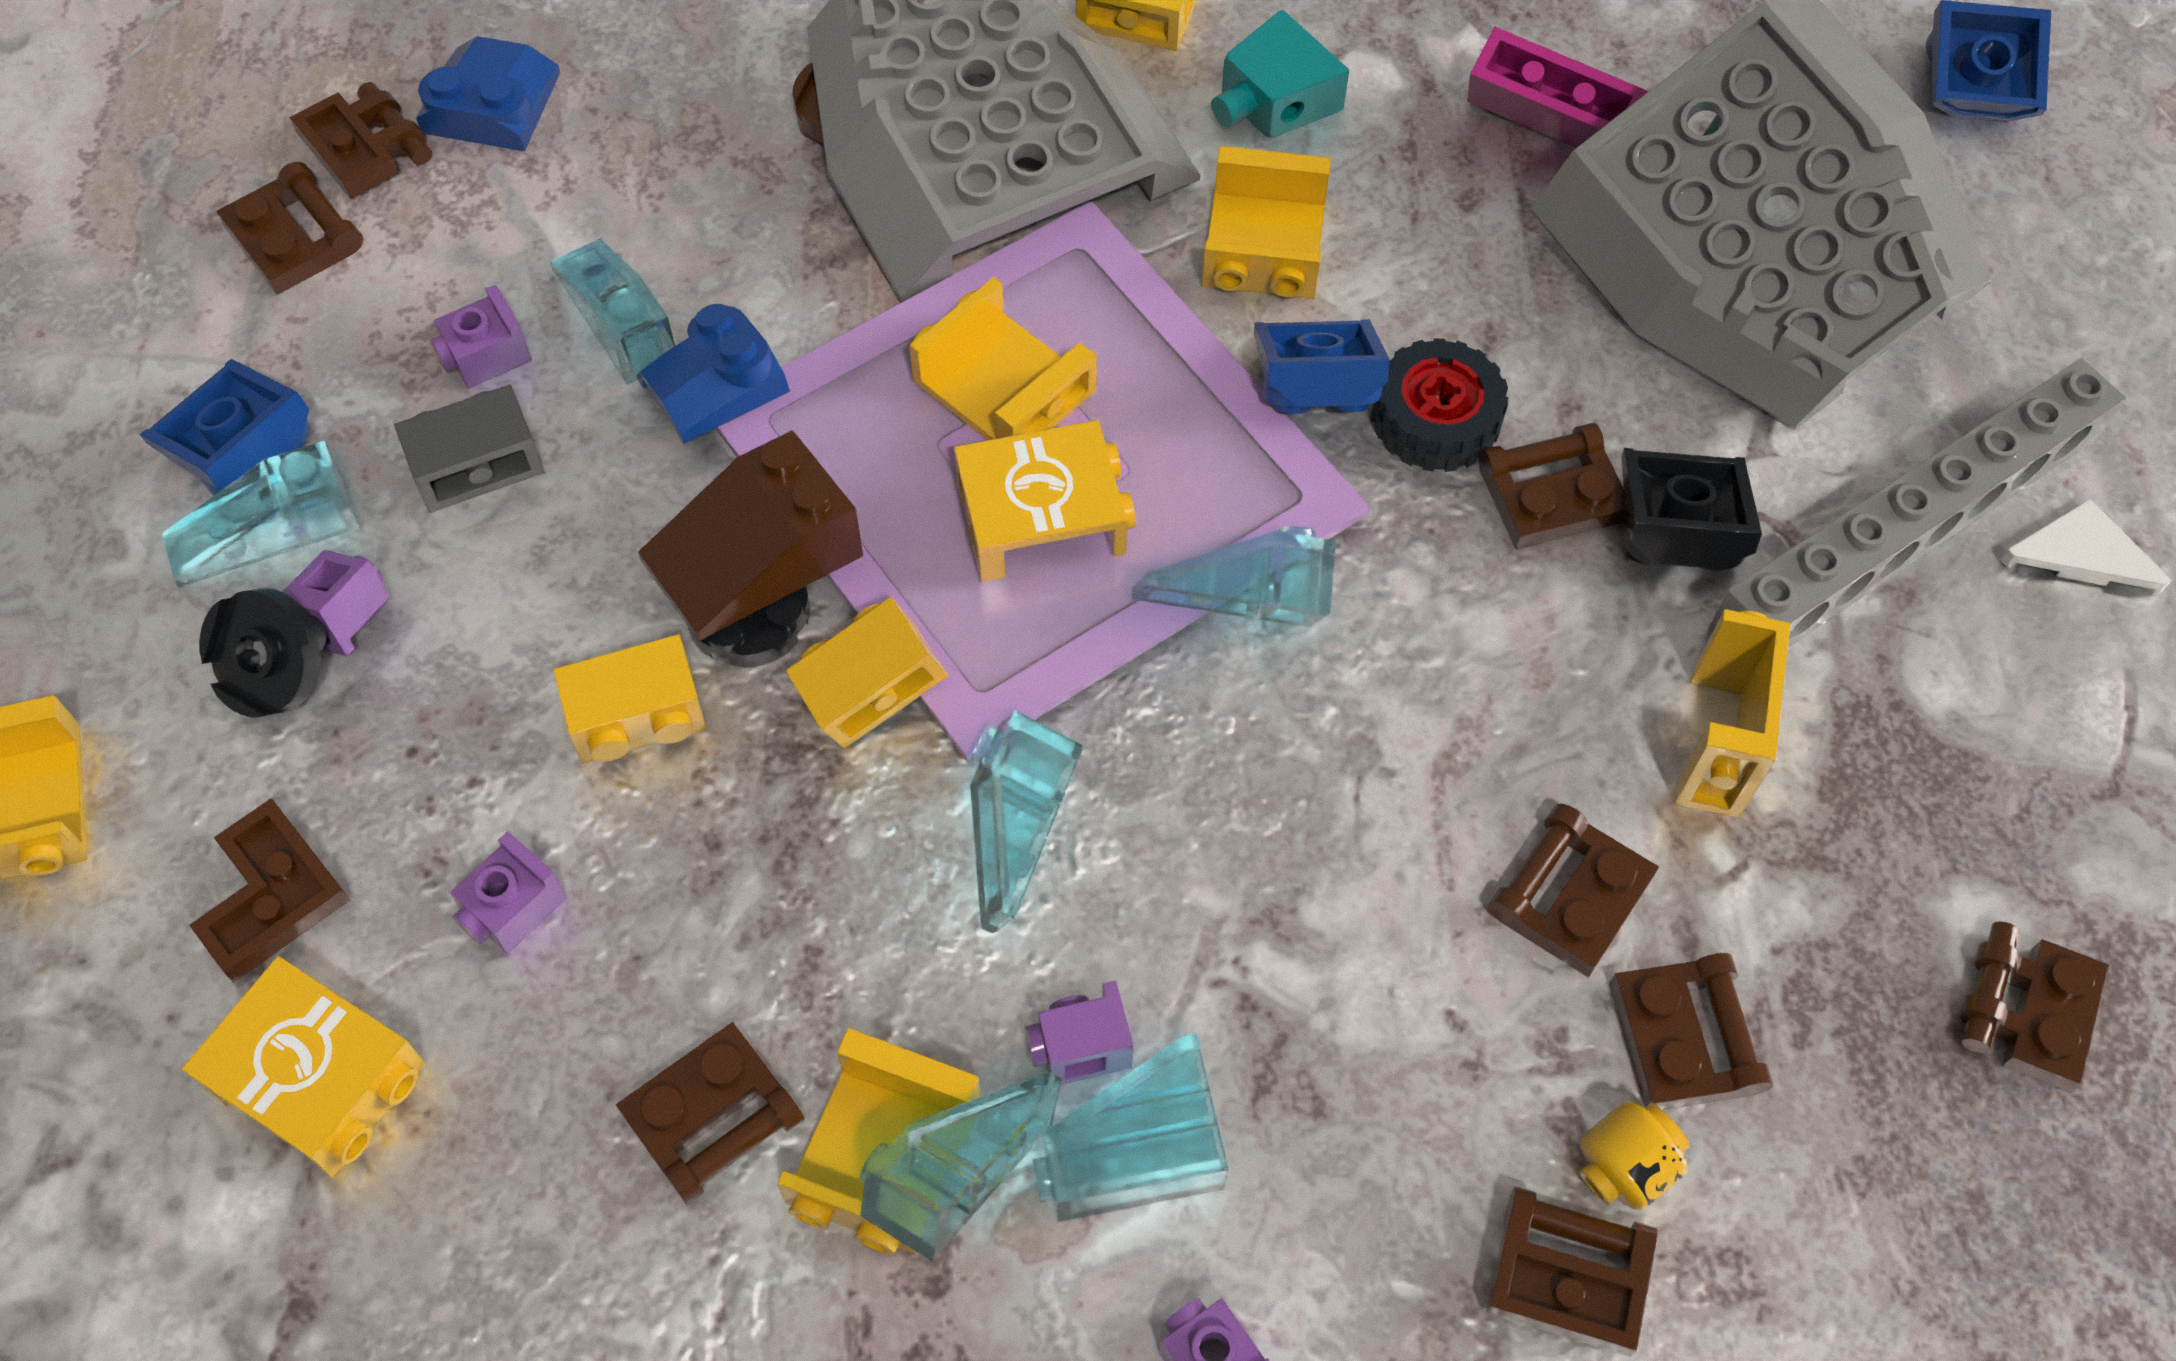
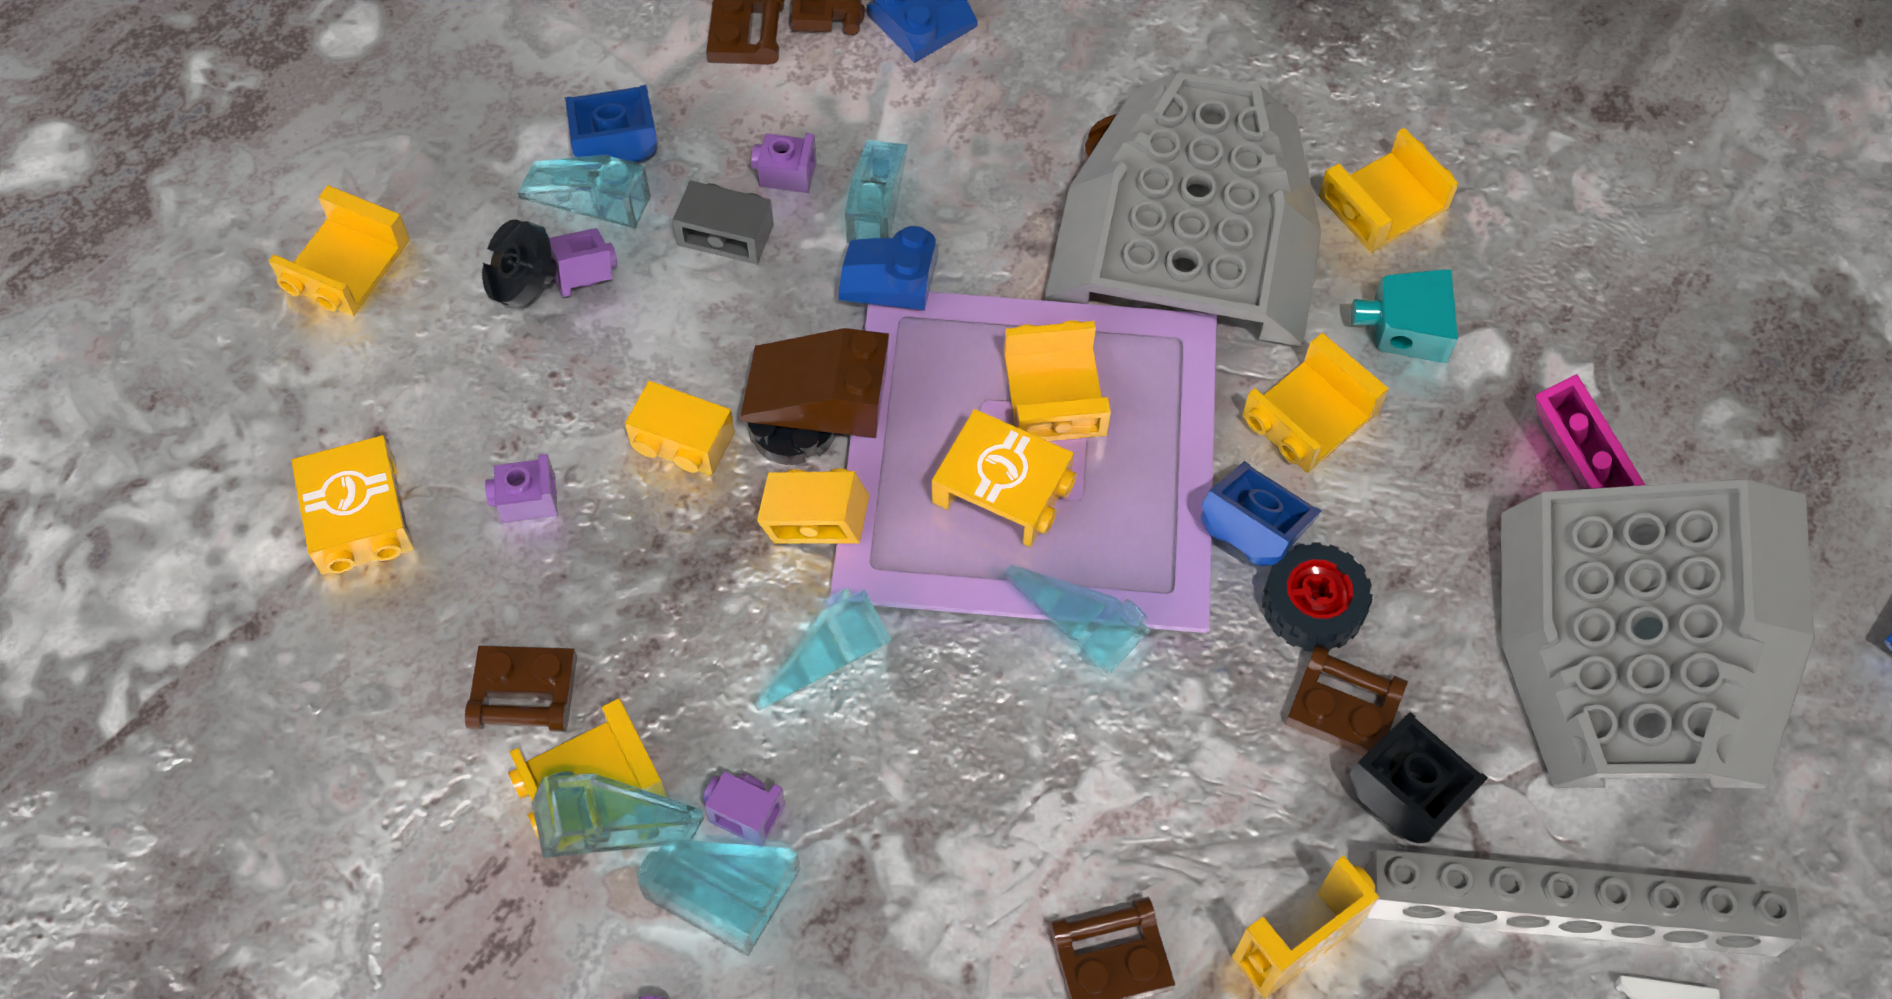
camera: 40 degrees right, 0 degrees up
reddish brown plate [189,798,350,983] -> none

